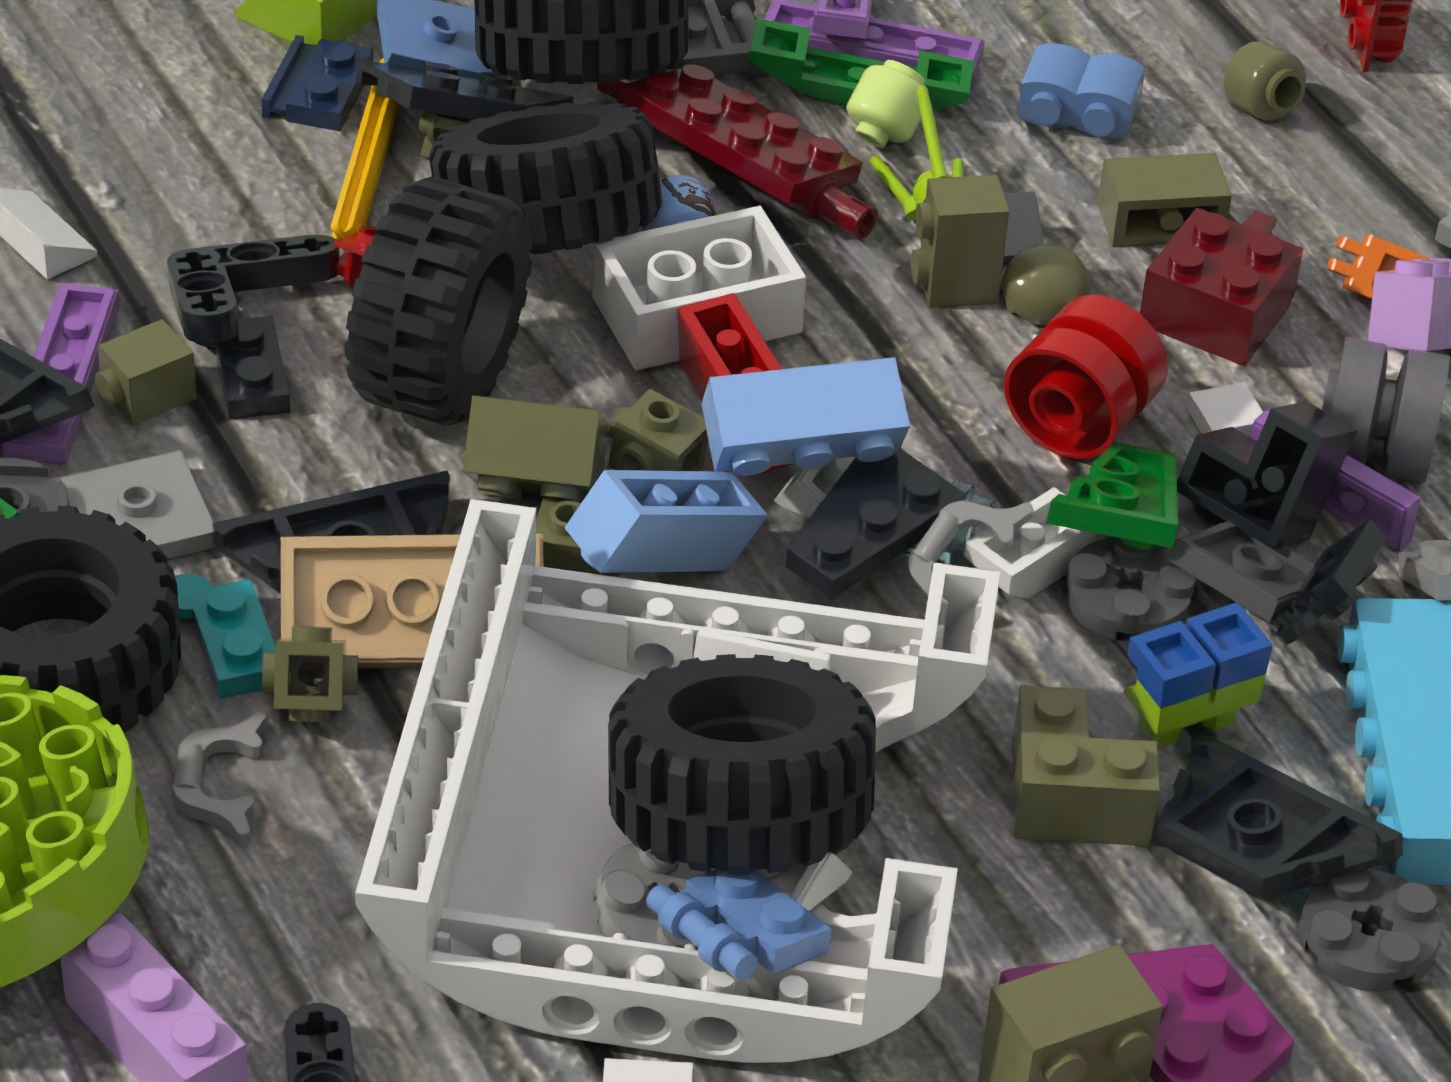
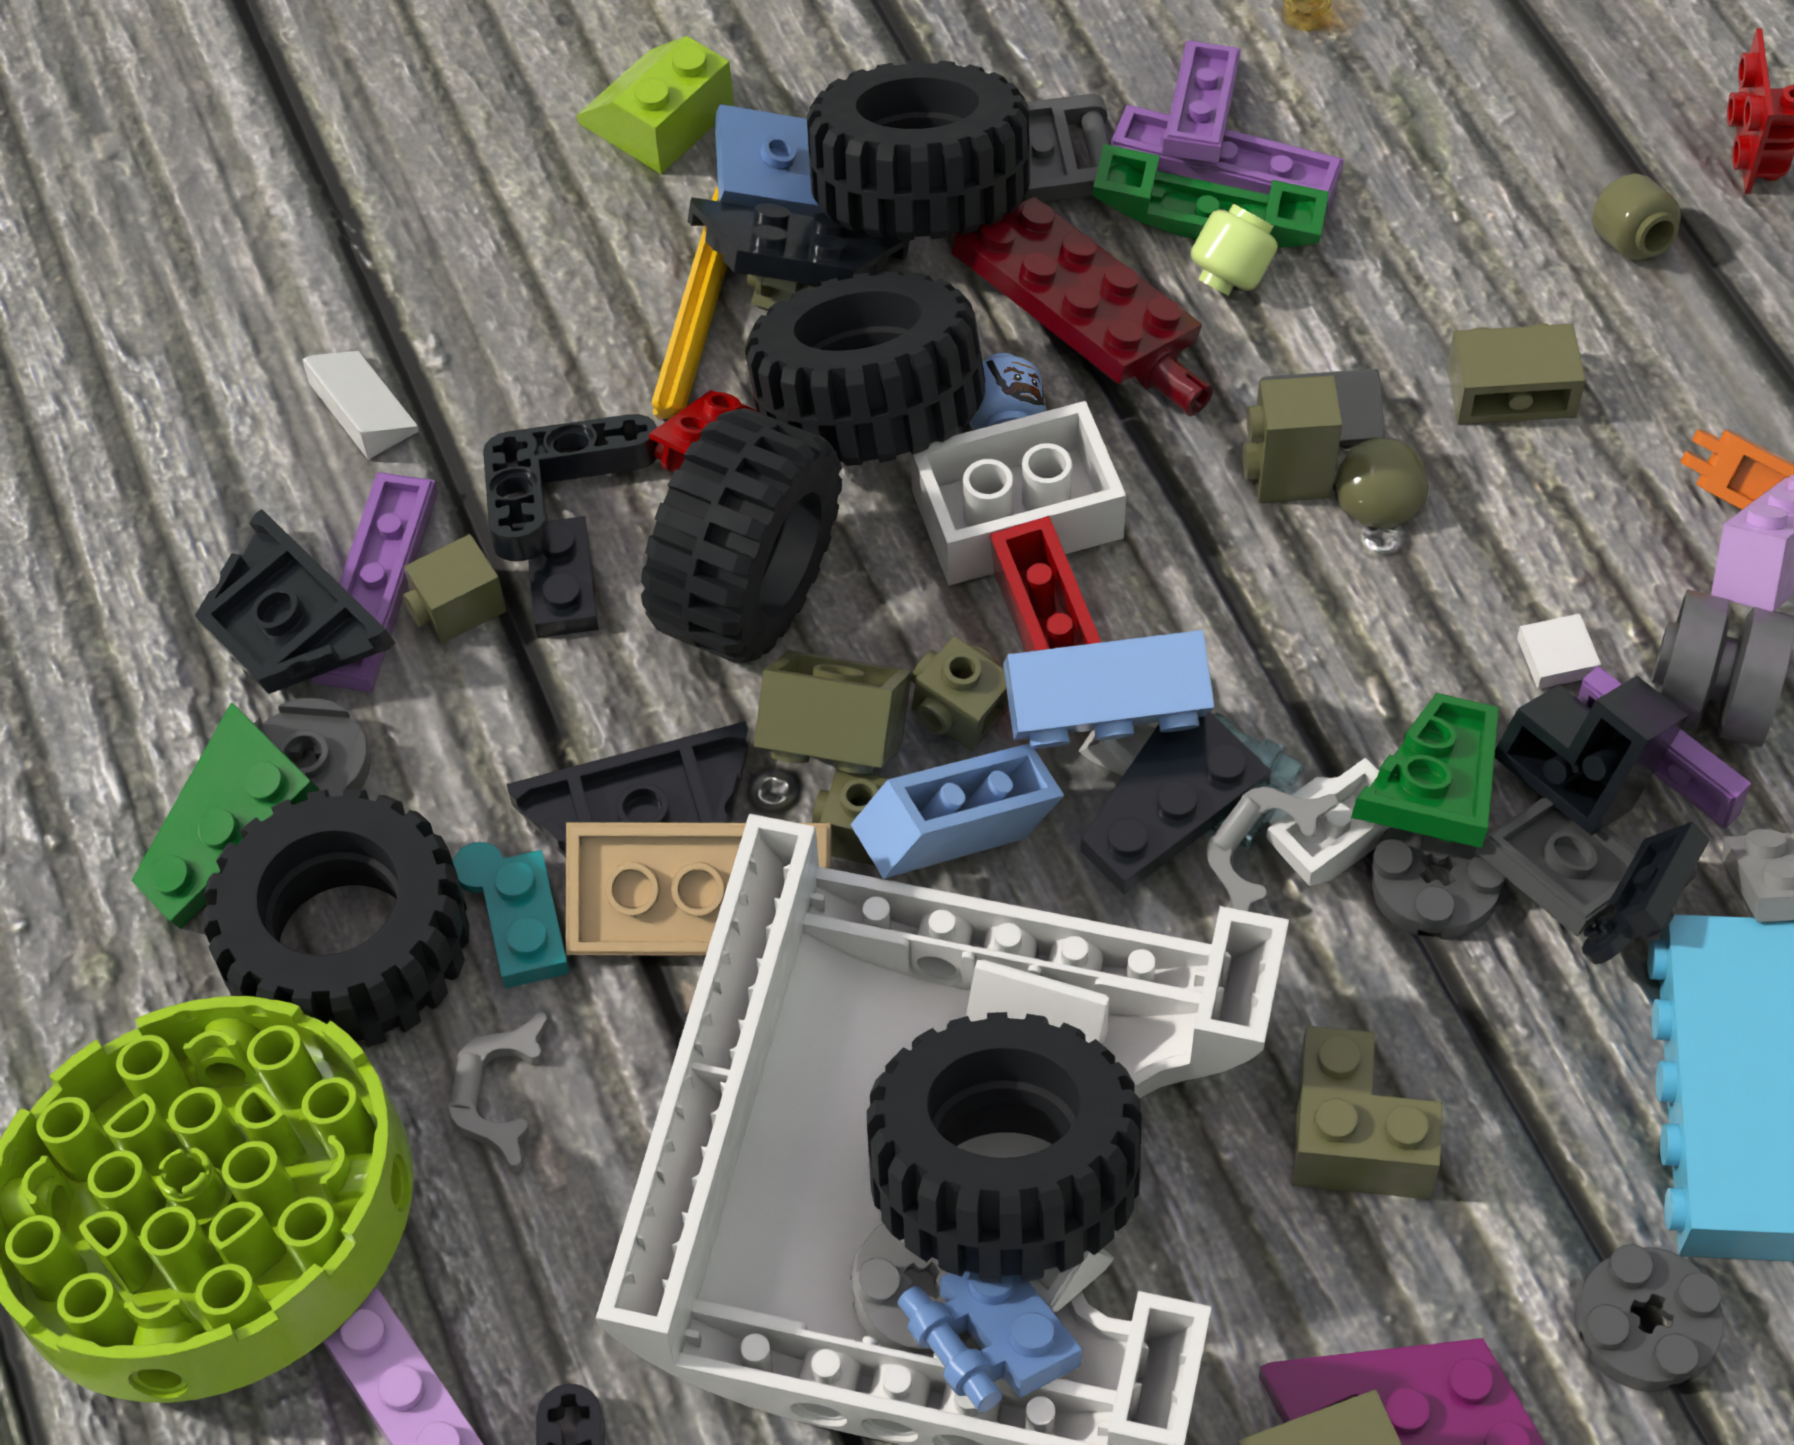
camera: 10 degrees right, 15 degrees up
light grey plate [58,450,216,560] -> none
dark blue plate [262,35,374,132] -> none
olive brick [262,626,358,722] -> none
lime plant [870,85,964,220] -> none
red wheel [1004,295,1168,459] -> none
medium blue brick [1018,43,1145,139] -> none
blue hips [1123,602,1273,748] -> none
dark red hinge [1140,208,1304,366] -> none
black wing [1158,731,1403,900] -> none

